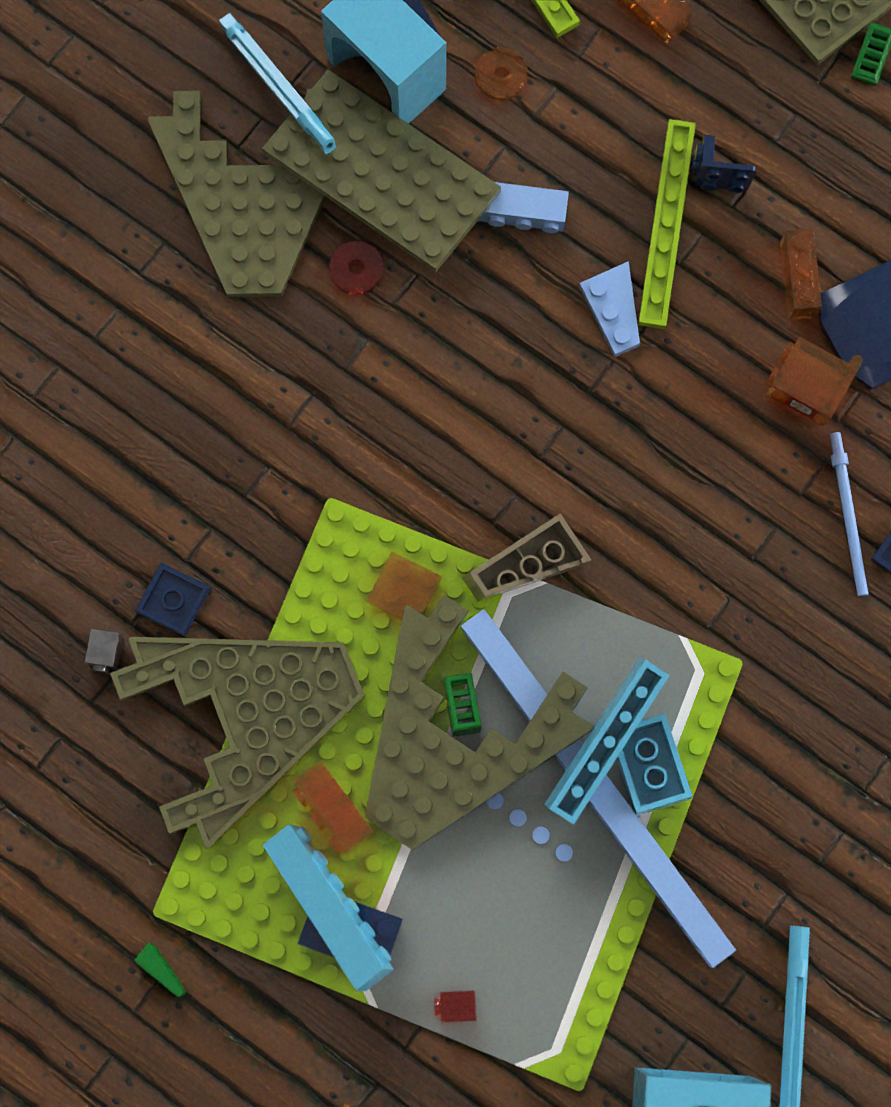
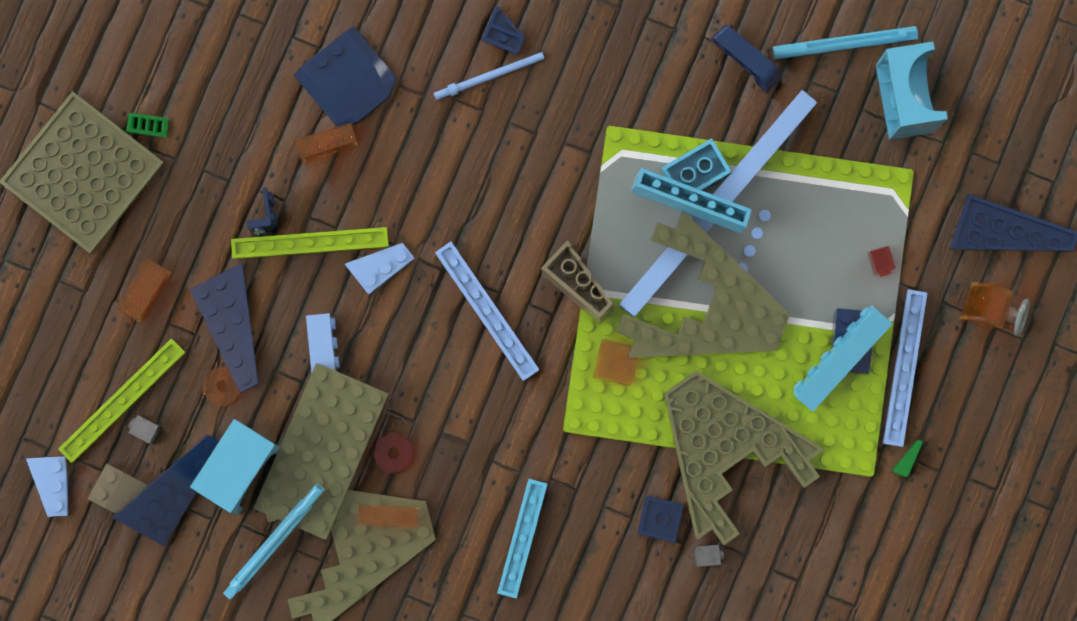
camera: 105 degrees left, 5 degrees up
clear orange brick [292,761,375,856] -> none
green slope [443,673,482,737] -> none
clear orange container [765,337,863,426] -> none
none -> dark blue wing [190,263,259,394]
none -> clear orange slope [358,505,418,528]
none -> light blue plate [435,242,539,381]
none -> medium azure plate [498,479,547,598]
none -> dark blue beam [711,24,781,92]
none -> light blue plate [883,289,927,447]

